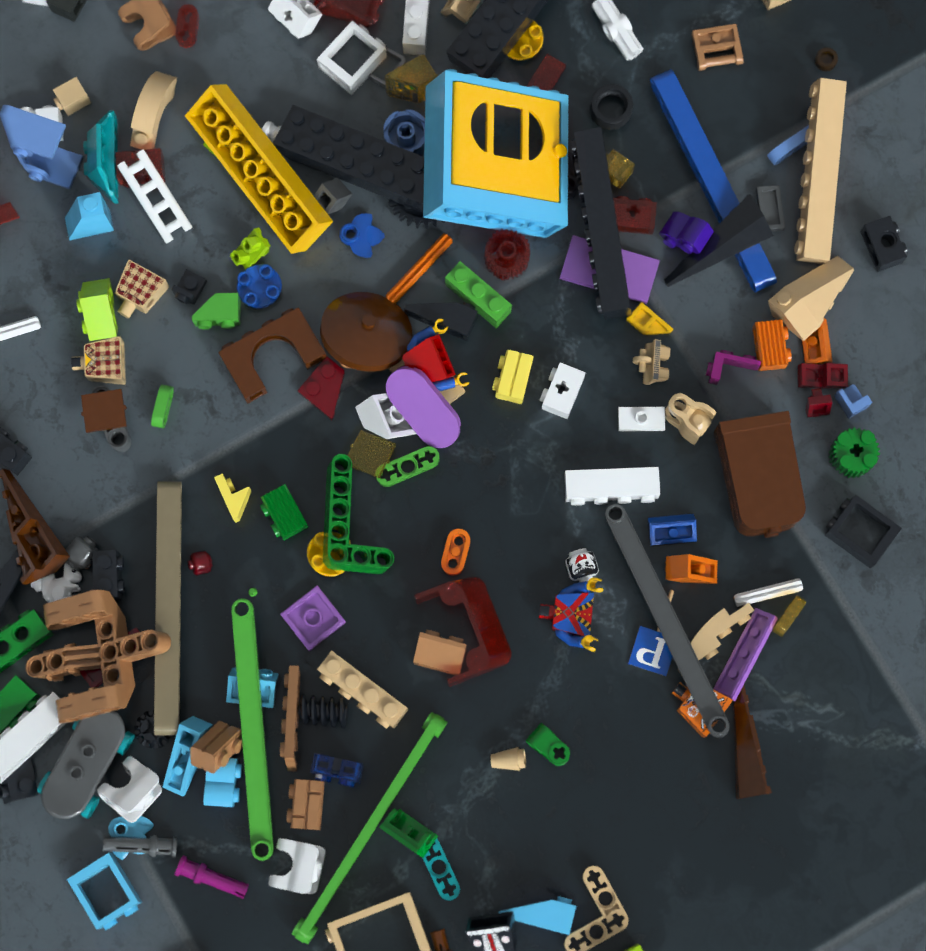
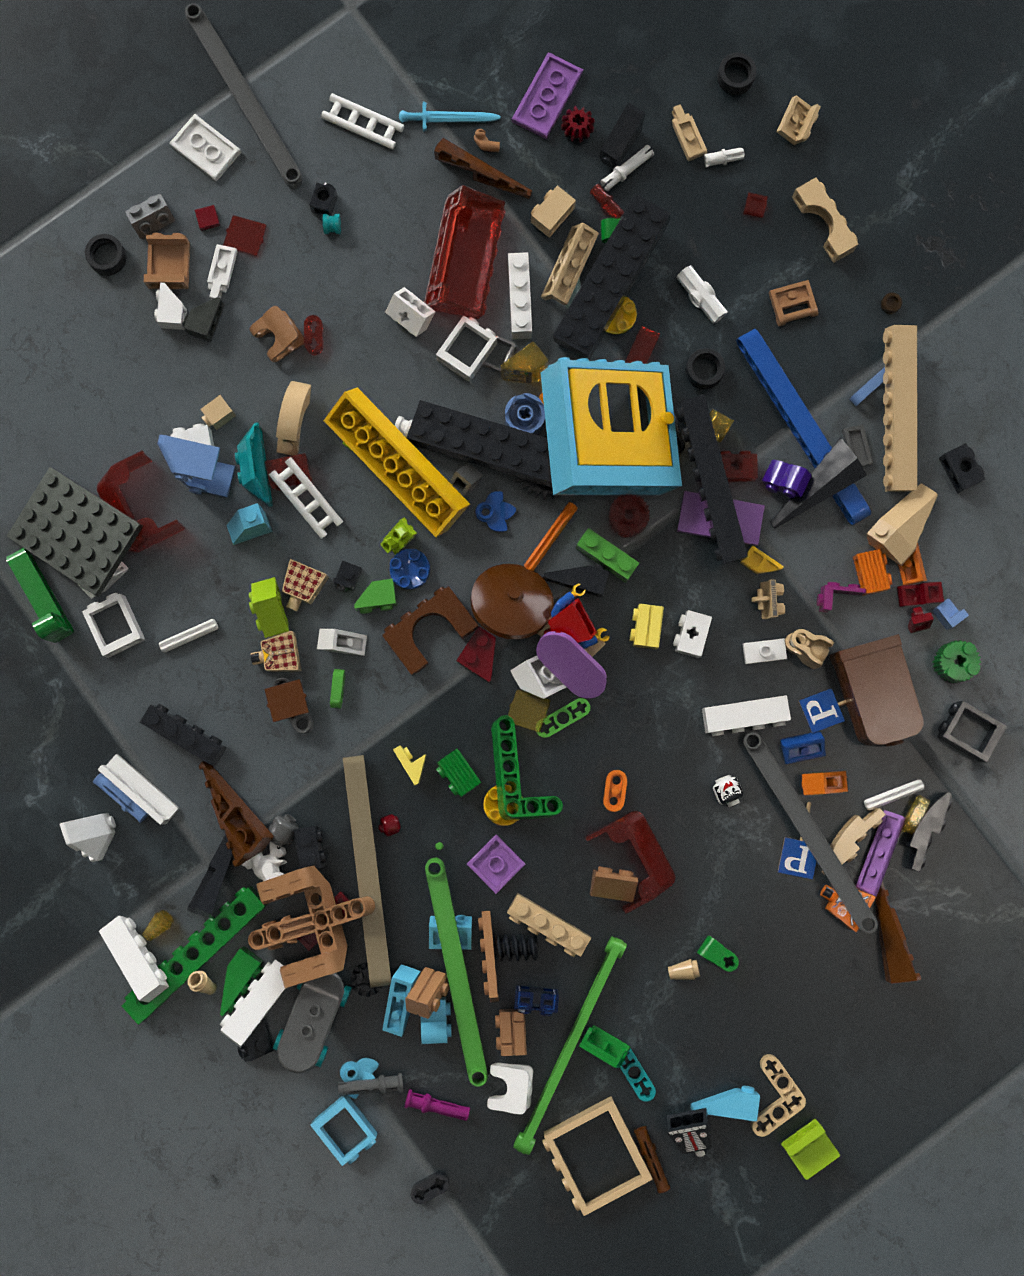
camera: 10 degrees left, 5 degrees up
white piece [97,756,162,823] -> none
torso [539,577,603,652] -> none
none -> white slope [317,629,367,656]
none -> blue piece [799,688,846,733]
none -> slope [904,792,952,872]

